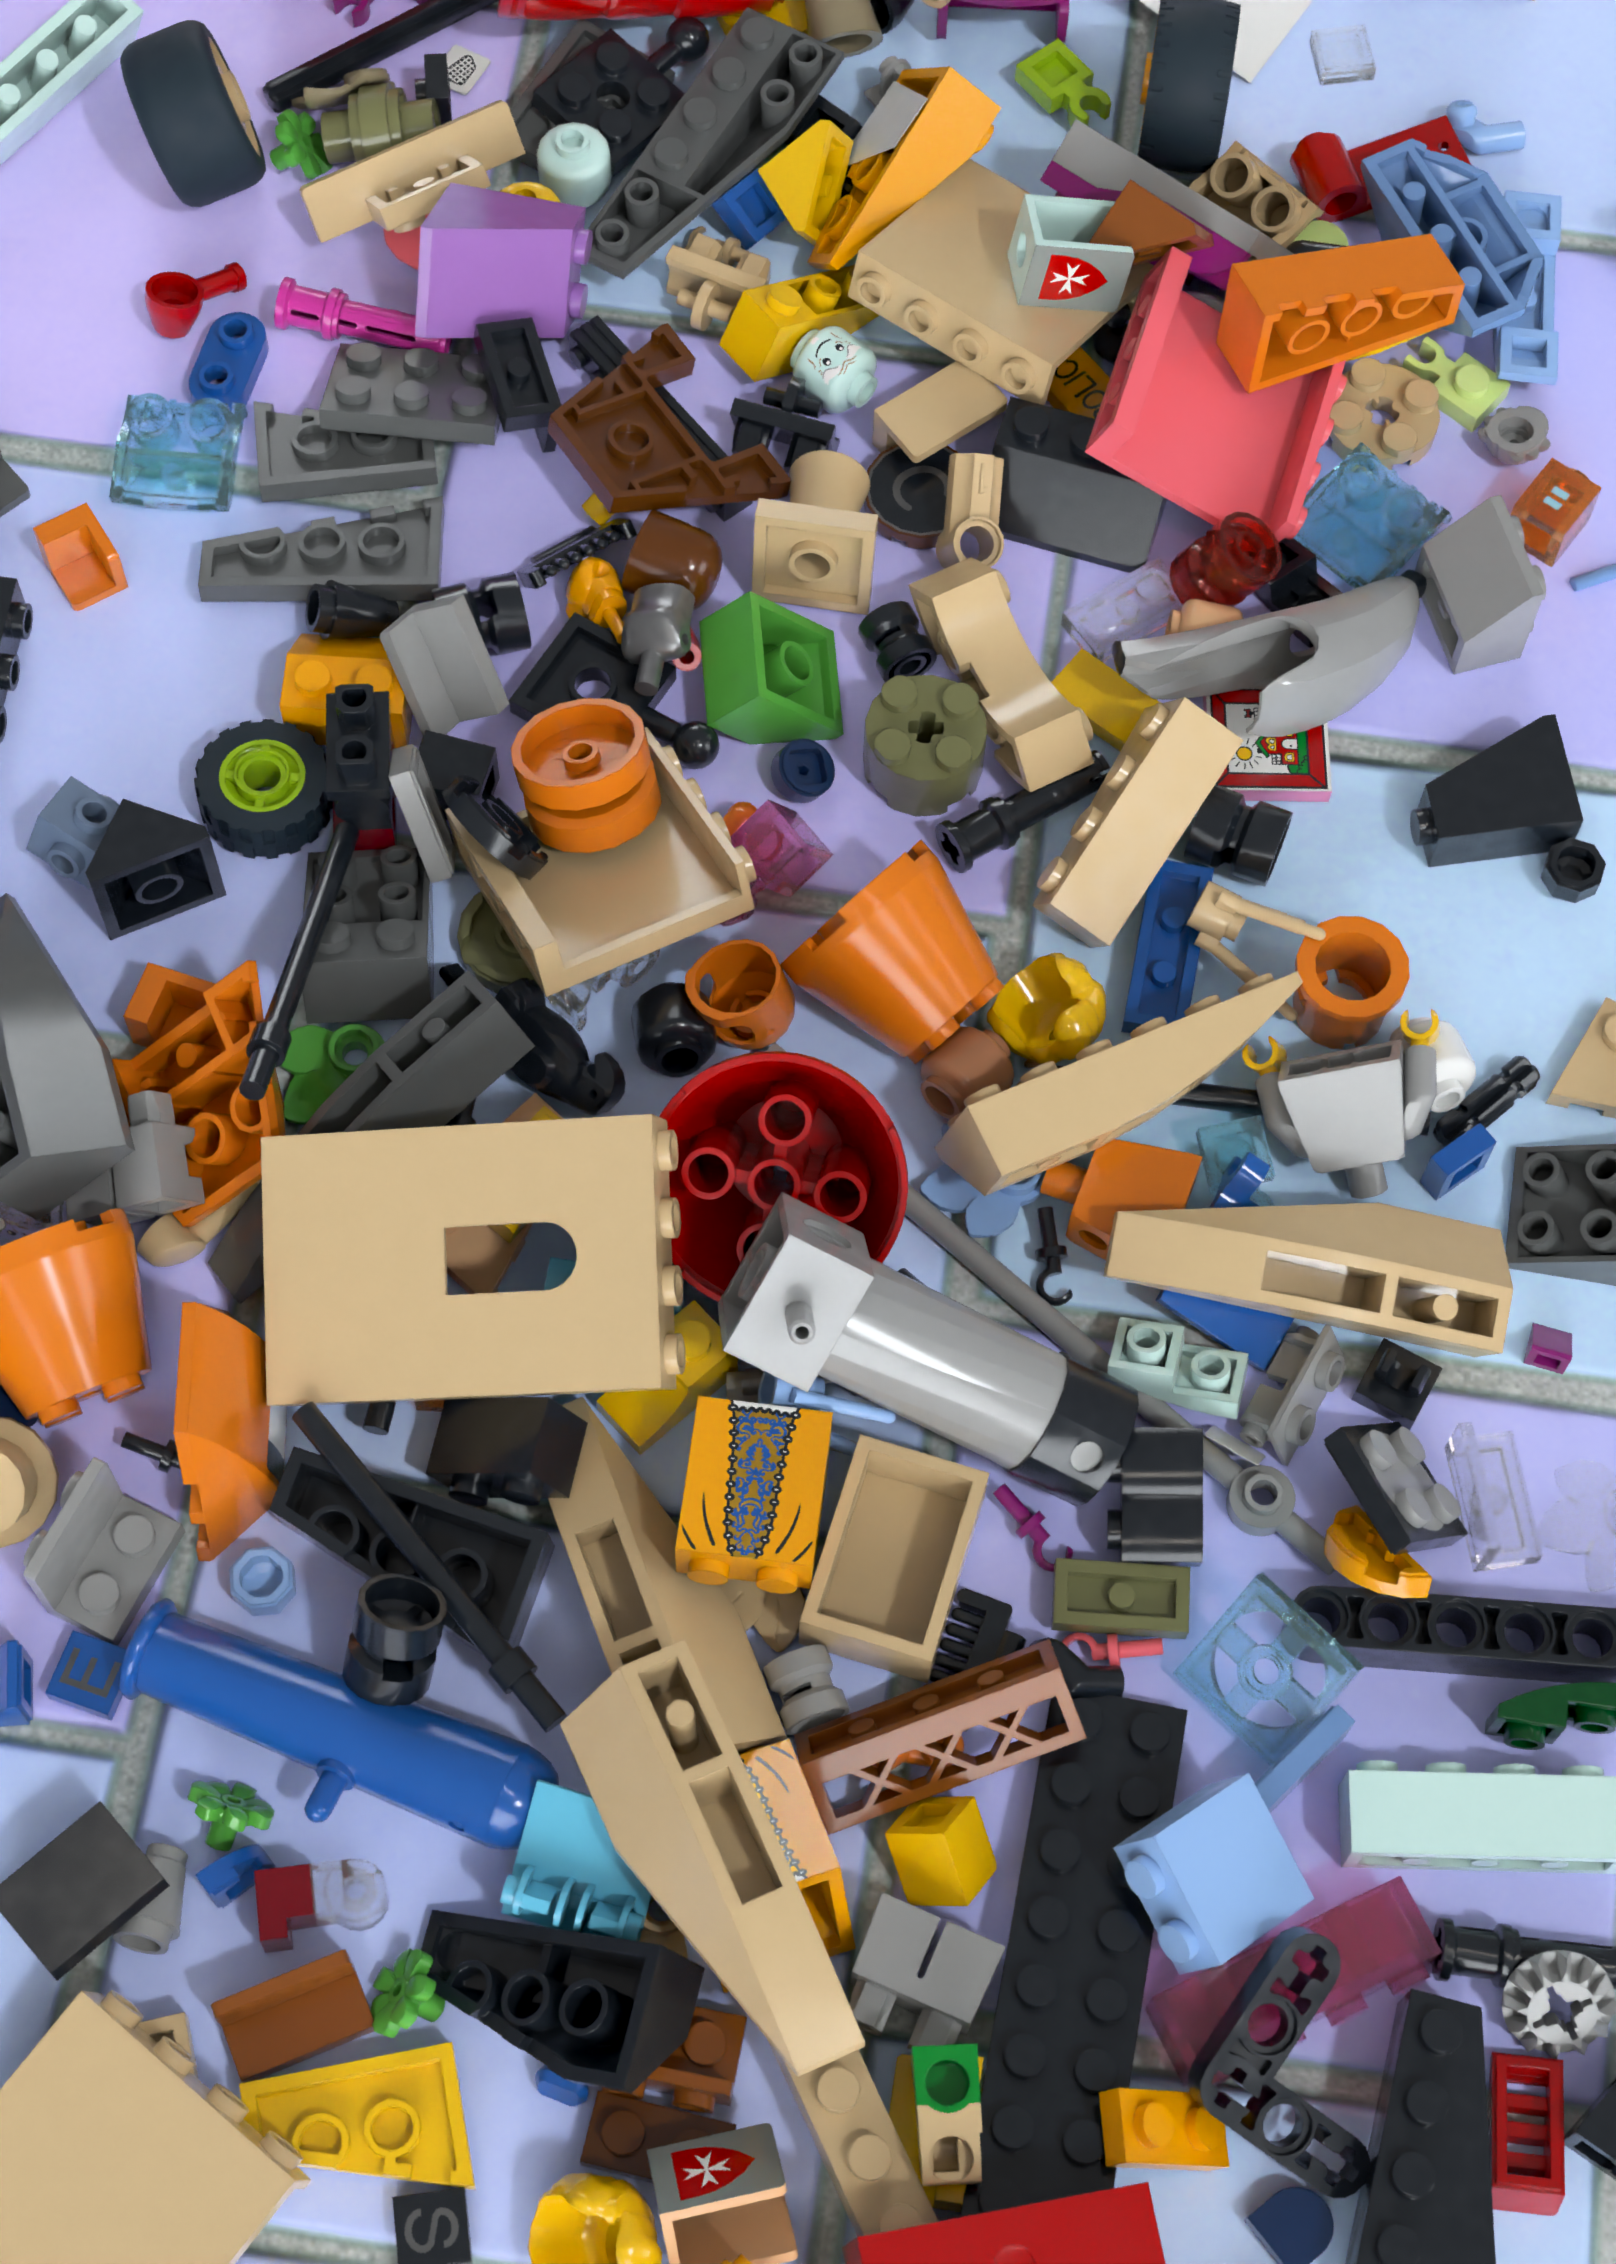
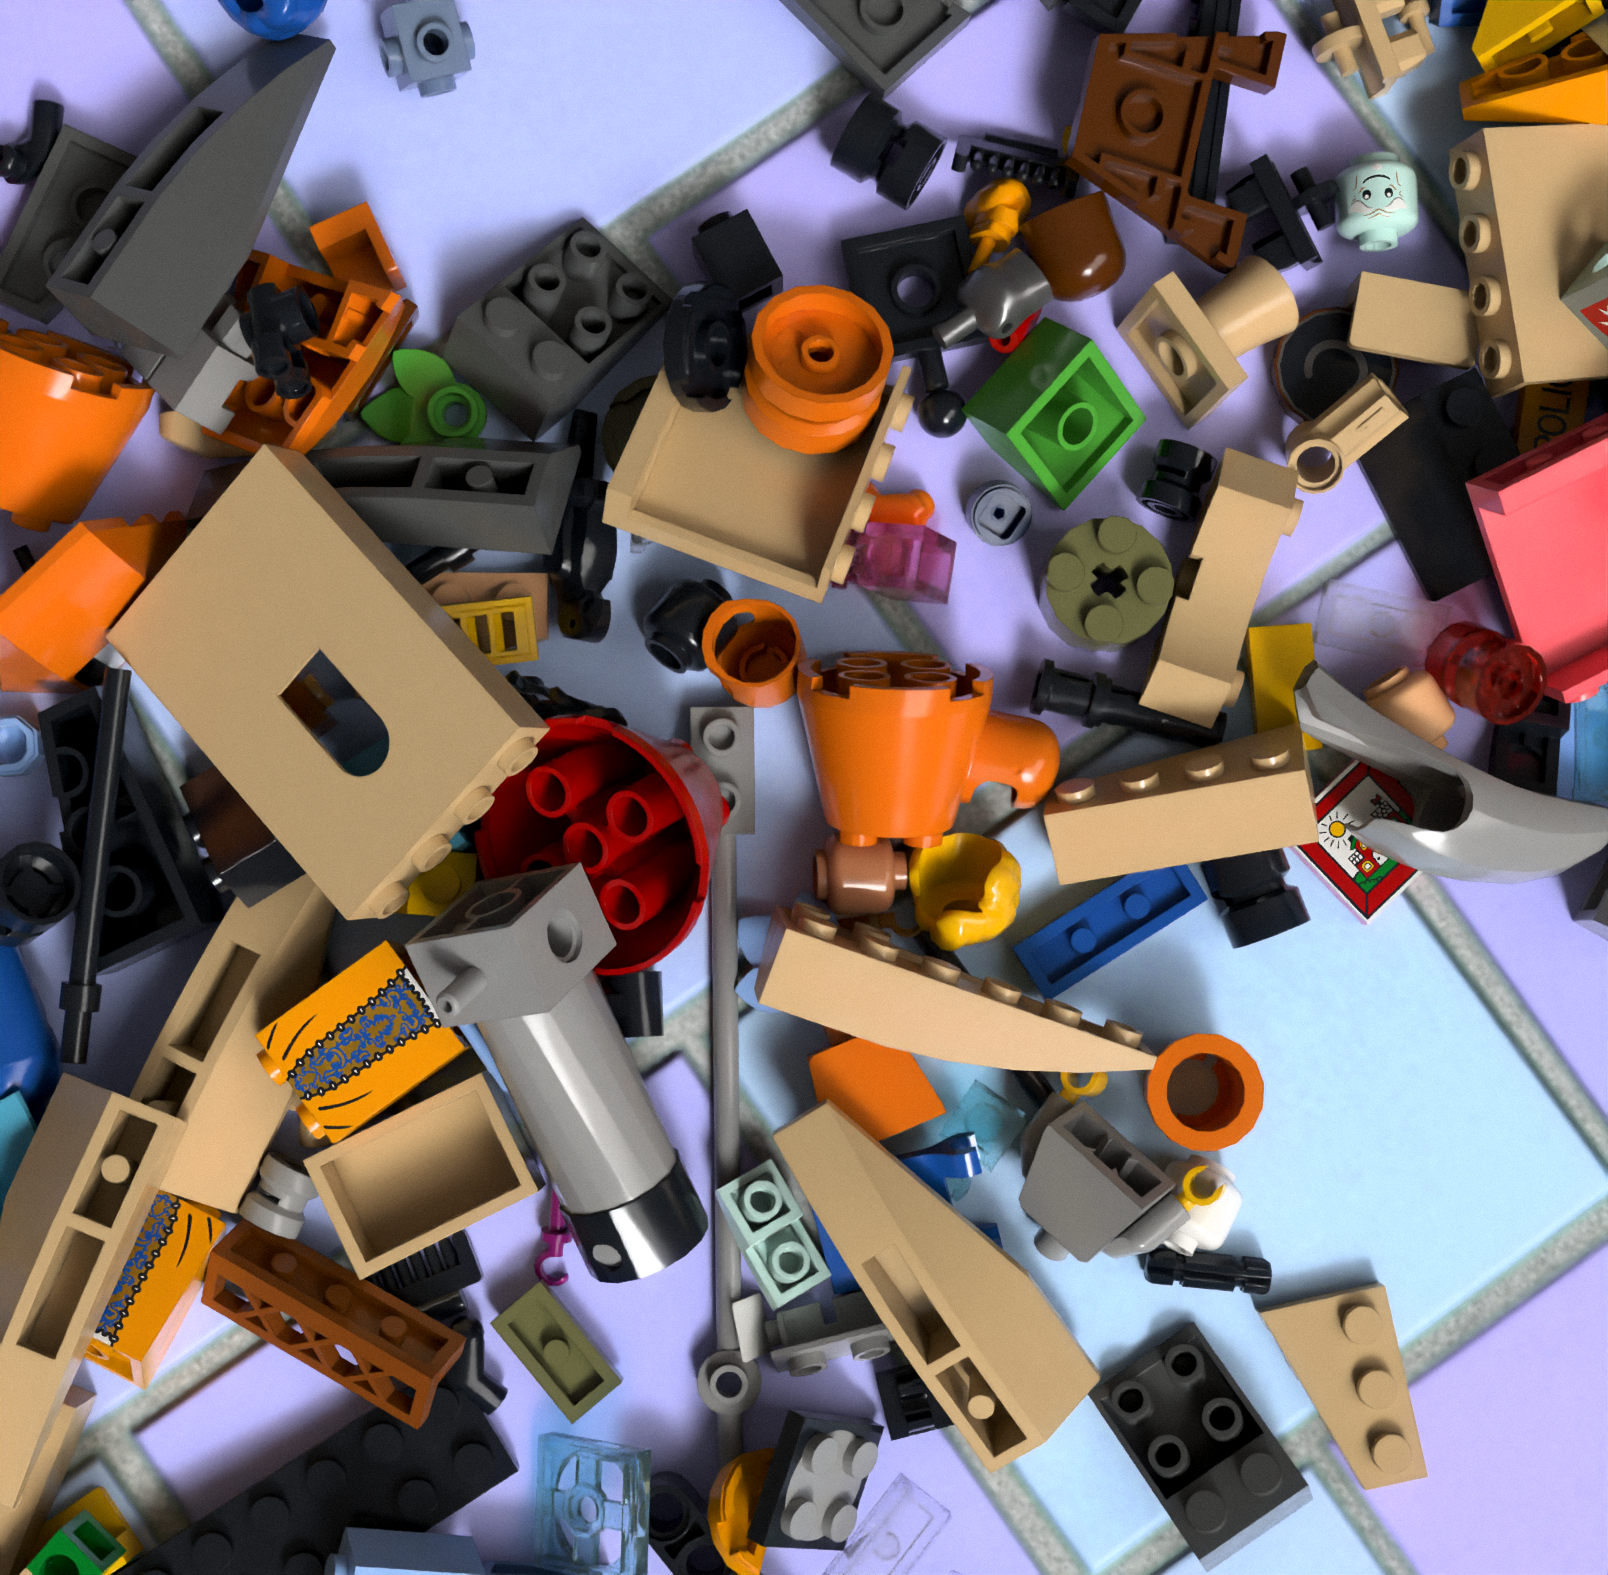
camera: 40 degrees right, 20 degrees up
black slope [85,798,227,940] -> none
black wheel [194,719,333,859] -> none
black bar [239,822,360,1100] -> none
light orange slope [279,633,413,748] -> none
black cone [305,580,399,640] -> none
black hips [326,684,397,850] -> none
light grey panel [380,594,510,736] -> none
light grey tile [388,743,456,884] -> none
yellow slope [719,265,880,382] -> none
light grey hips [850,1892,1006,2050] -> none
yellow panel [885,1796,997,1906] -> none
black hand [1035,1206,1073,1306] -> none
coral hand [1062,1632,1164,1667] -> none
black brick [1107,1427,1203,1567] -> none
tan plant [1186,880,1326,1021] -> none
black slope [1410,714,1584,867] -> none
blue tile [1420,1123,1497,1200] -> none
magenta piece [1523,1323,1572,1374] -> none
black tile [1540,838,1606,903] -> none
none -> black plate [239,283,320,399]
none -> orange helmet [961,710,1060,809]

